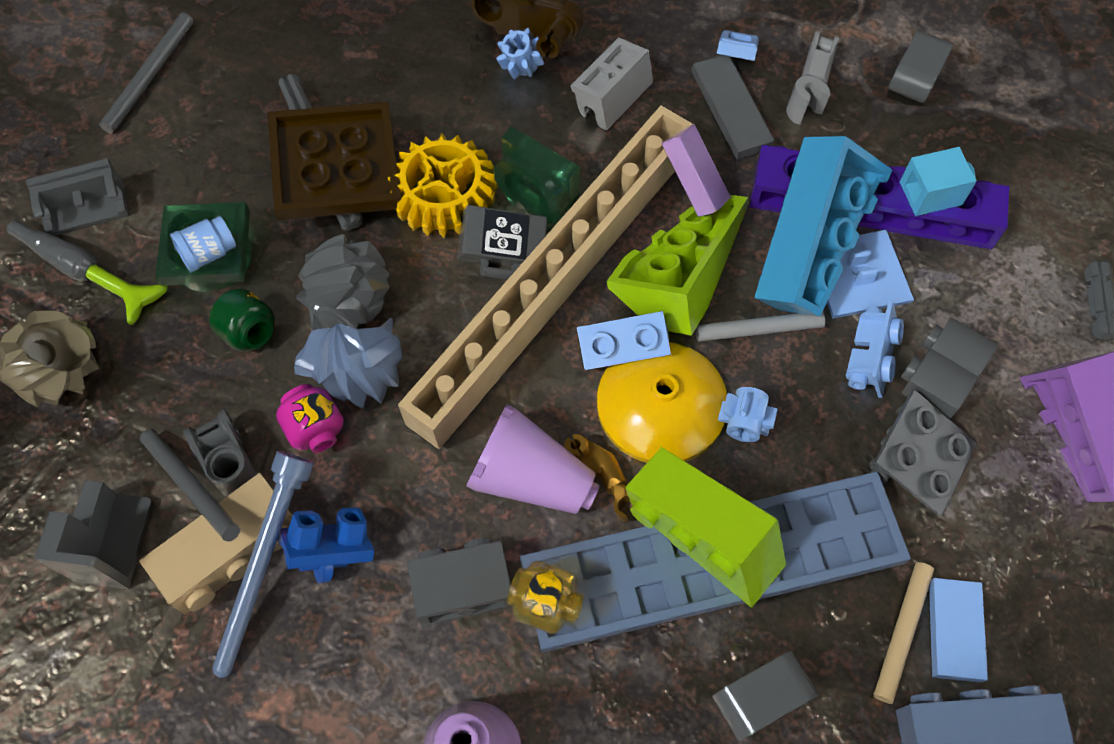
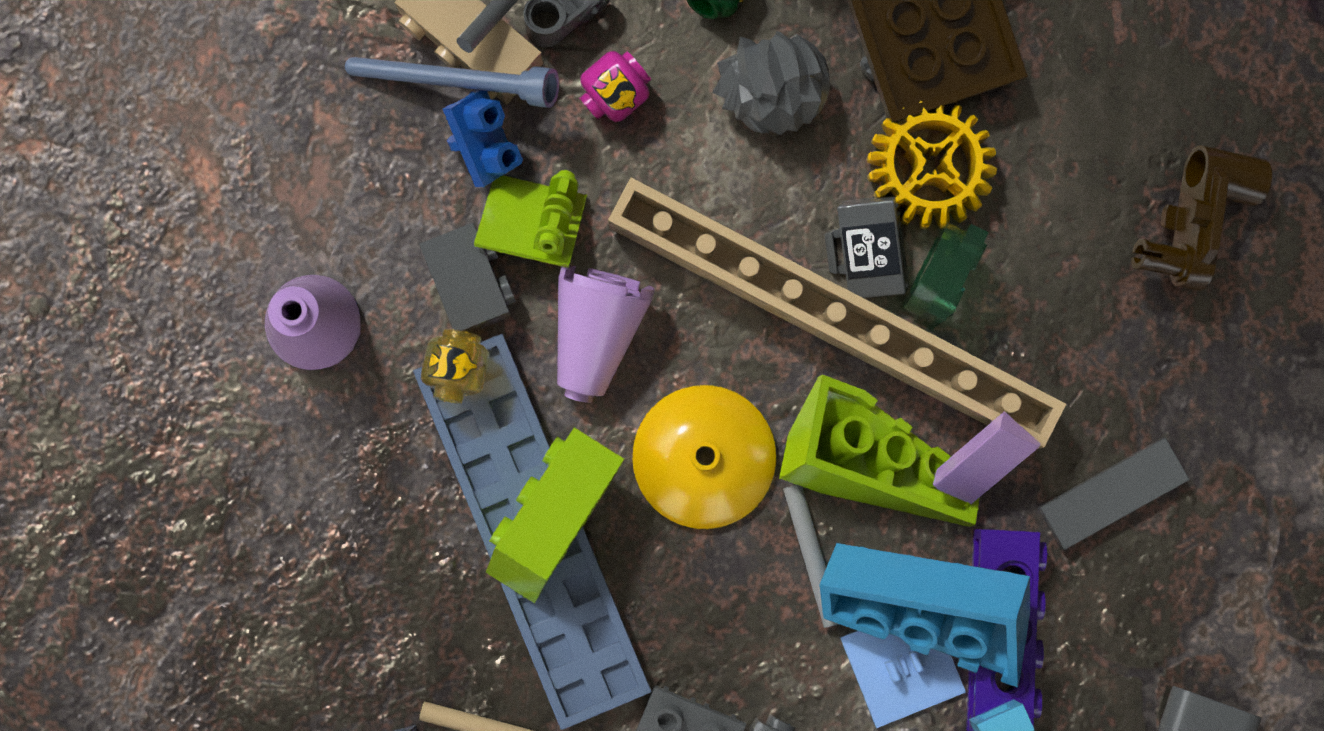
camera: 75 degrees right, 20 degrees up
sand blue hair [294,317,403,409] -> none
light blue gear [497,28,544,79] -> none
pearl gold arm [564,434,630,522] -> none
light grey hinge [571,37,653,130] -> none
light blue hinge [577,311,671,370] -> none
dark grey beam [712,650,819,742] -> none
light blue tile [717,30,759,61] -> none
light blue gear [718,387,778,442] -> none
light grey piece [786,31,839,125] -> none
light blue hinge [846,301,904,398] -> none
none -> lime hinge [474,170,587,268]

